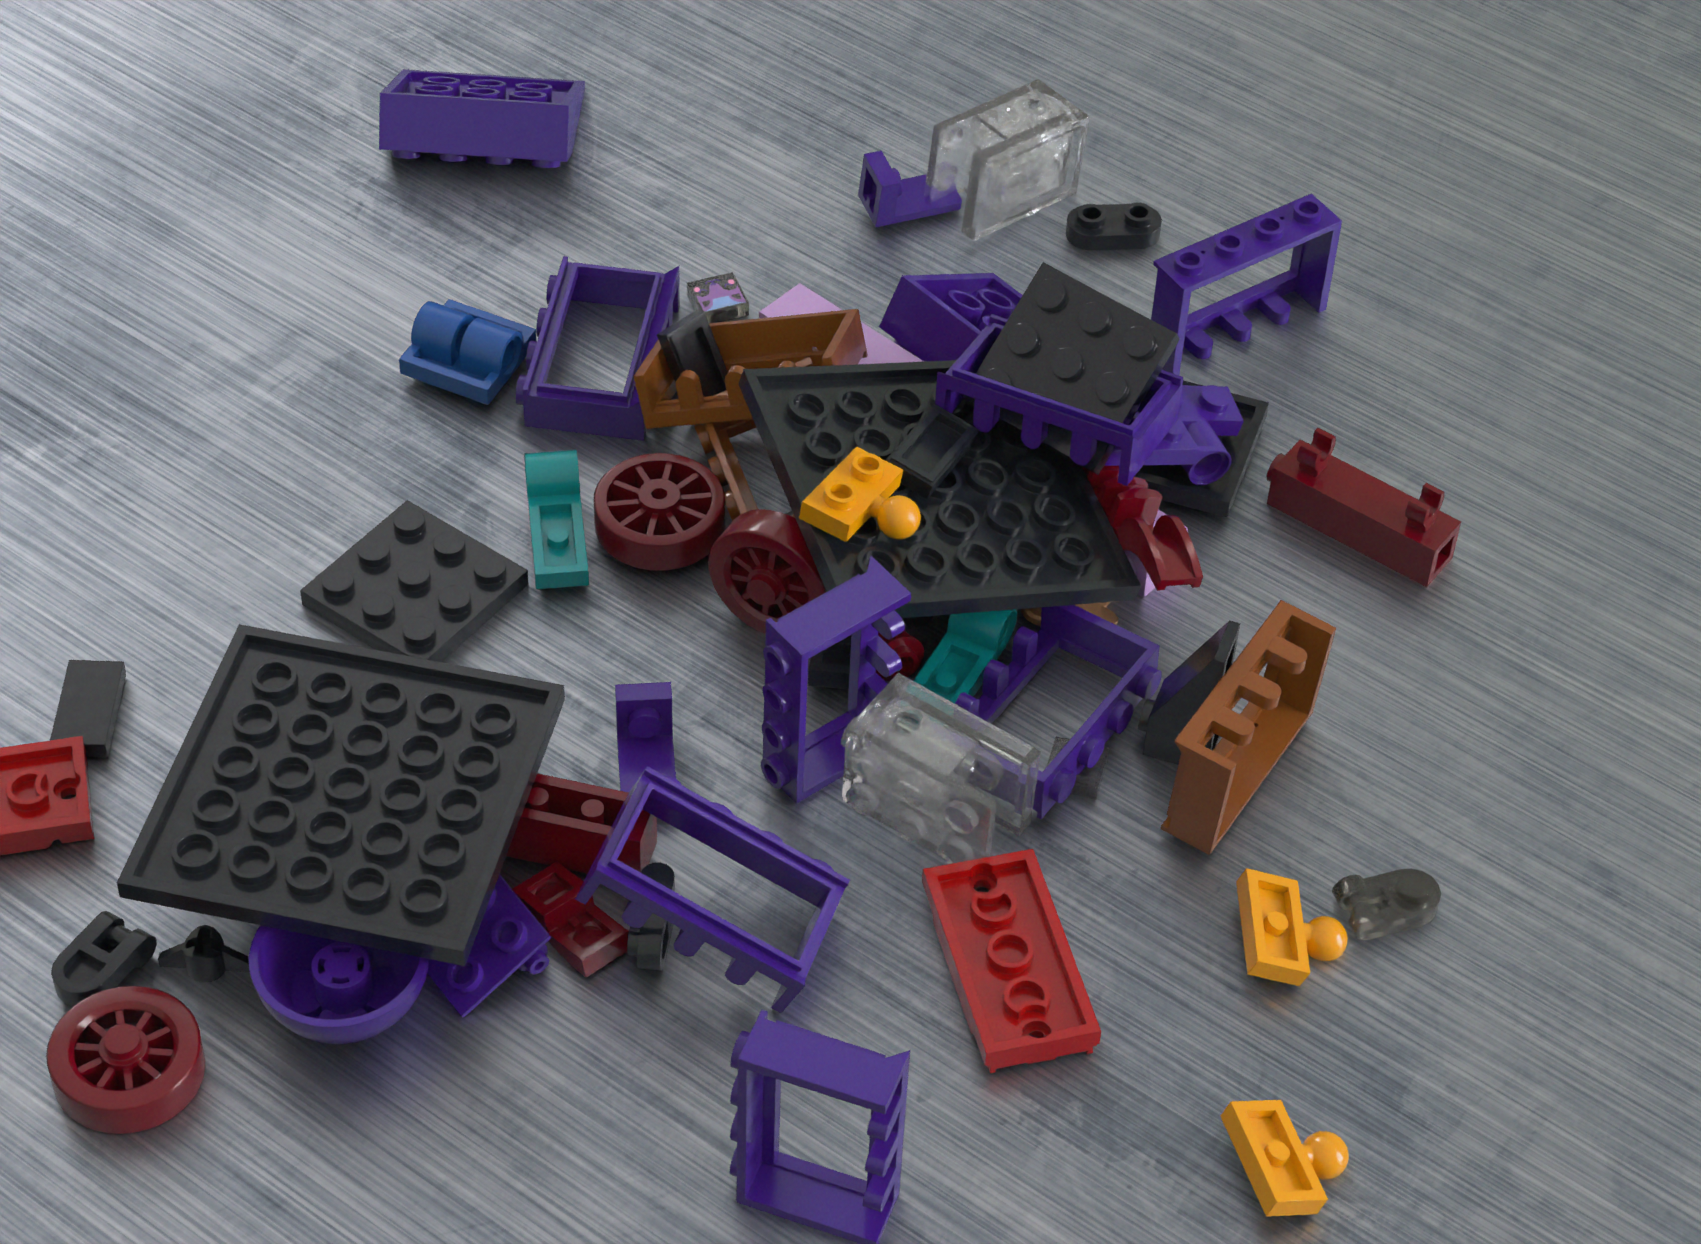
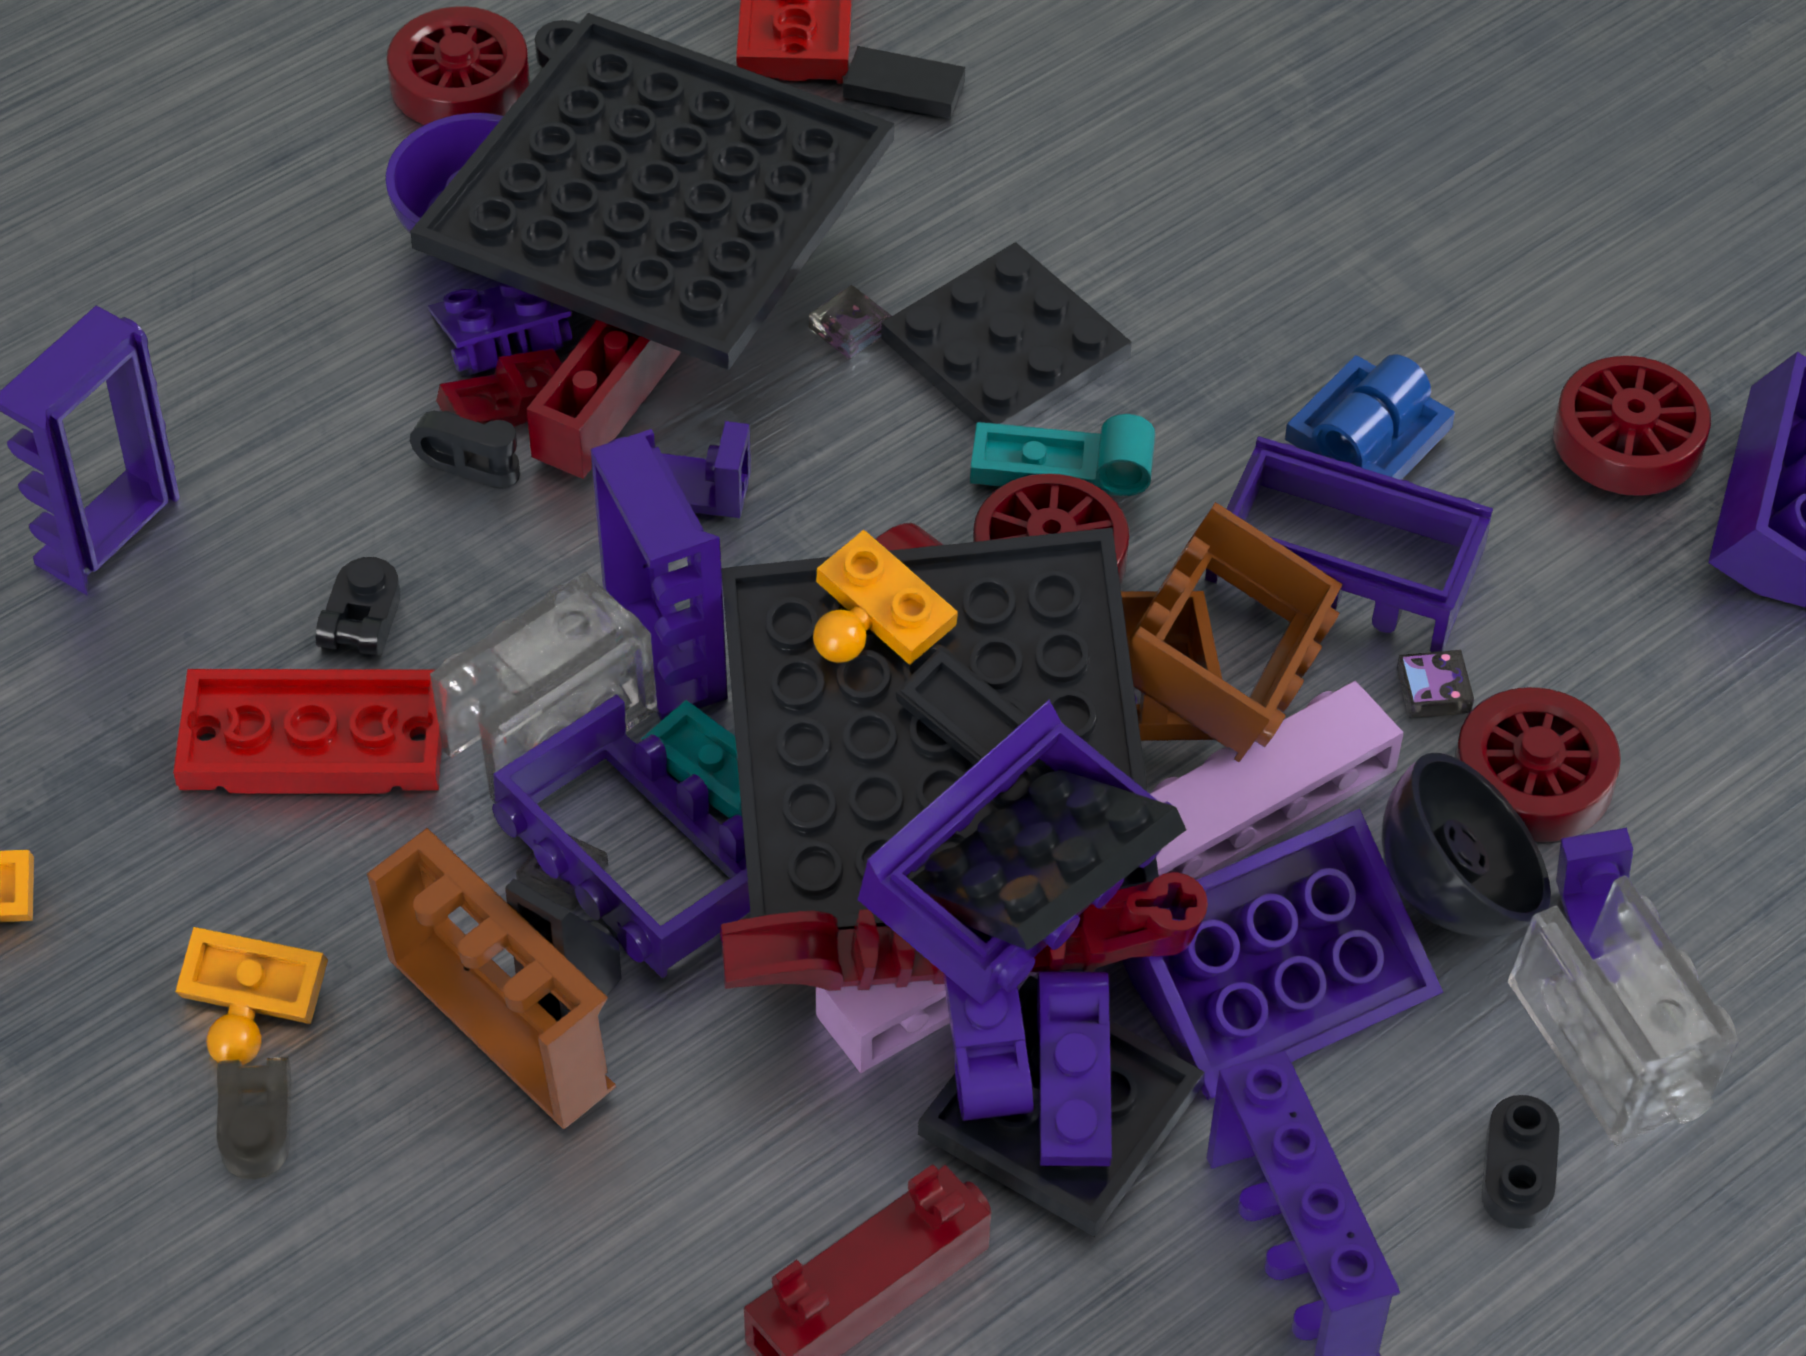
camera: 105 degrees right, 5 degrees up
dark purple window [575,766,850,1013] -> none
black tile [657,312,728,425] -> none
none -> black plate [315,557,400,656]
none -> black piece [1381,753,1551,936]
none -> dark red wheel [1454,687,1621,842]
none -> dark red wheel [1553,356,1711,495]

